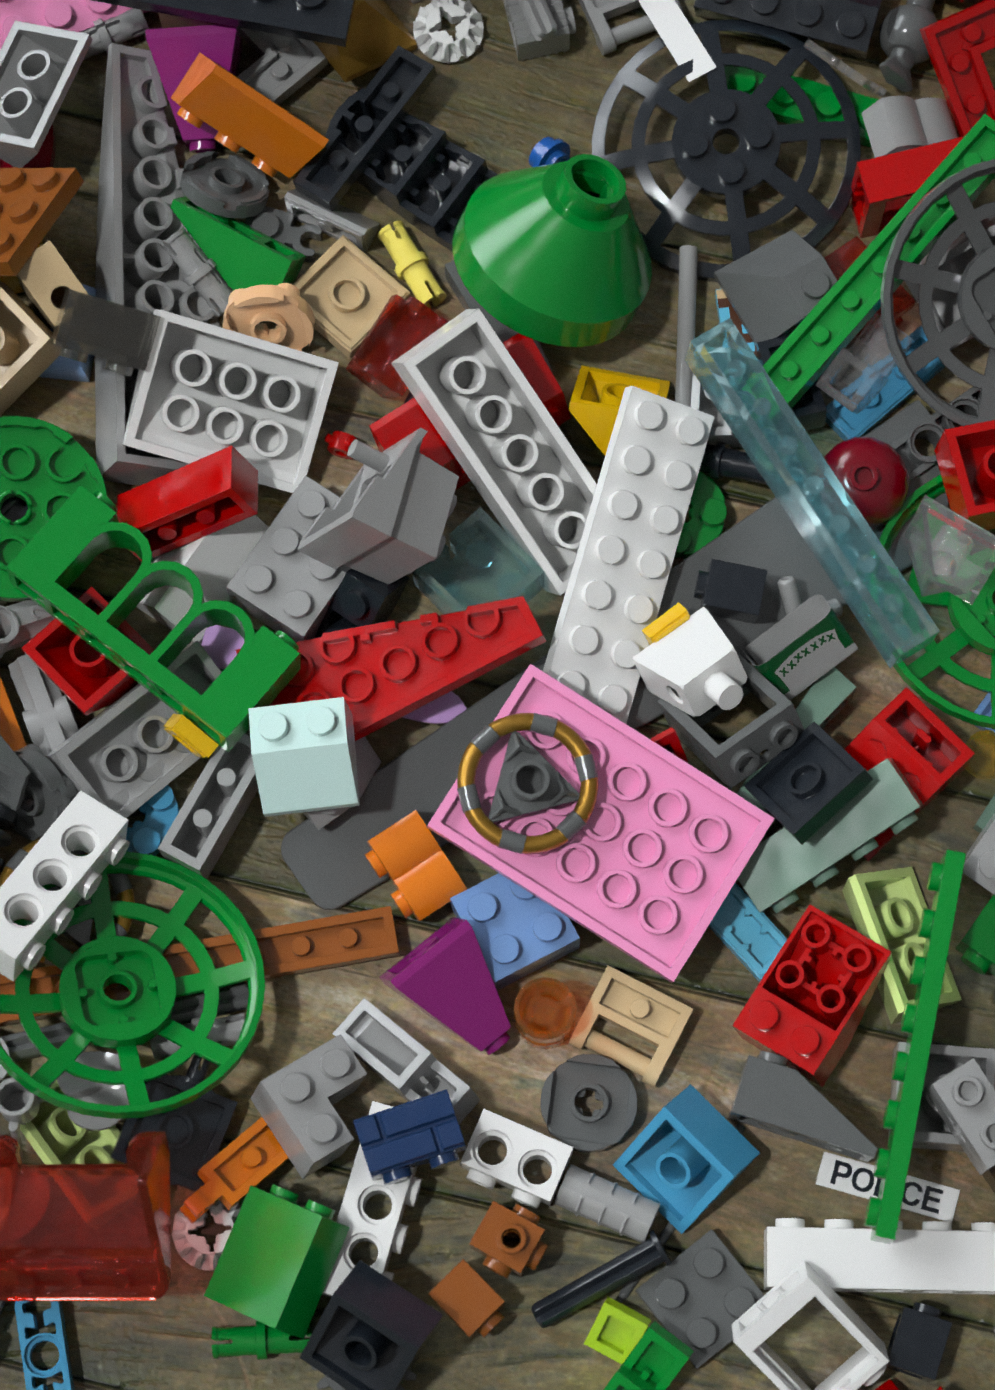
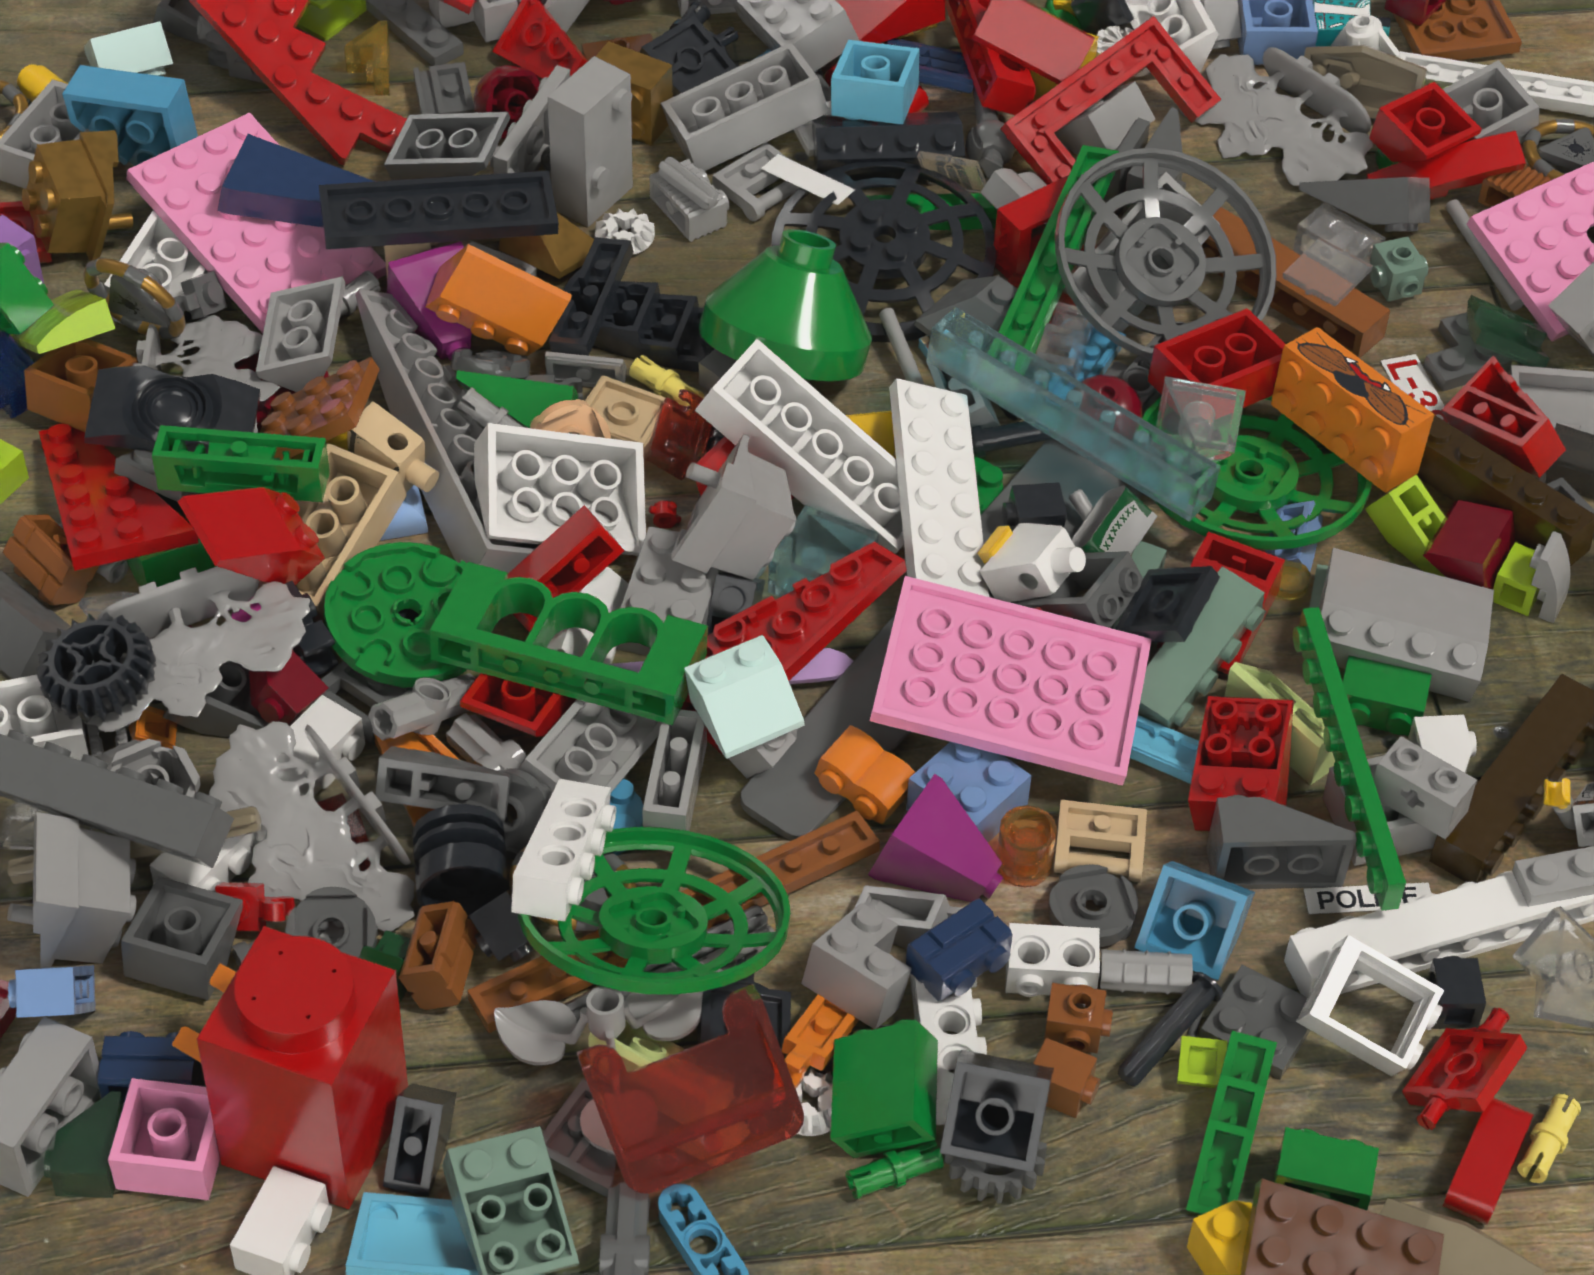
camera: 25 degrees left, 25 degrees down
clear smoke piece [50,289,161,377] -> none
yellow tile [164,713,219,758] -> none
dark grey piece [457,713,599,854] -> none

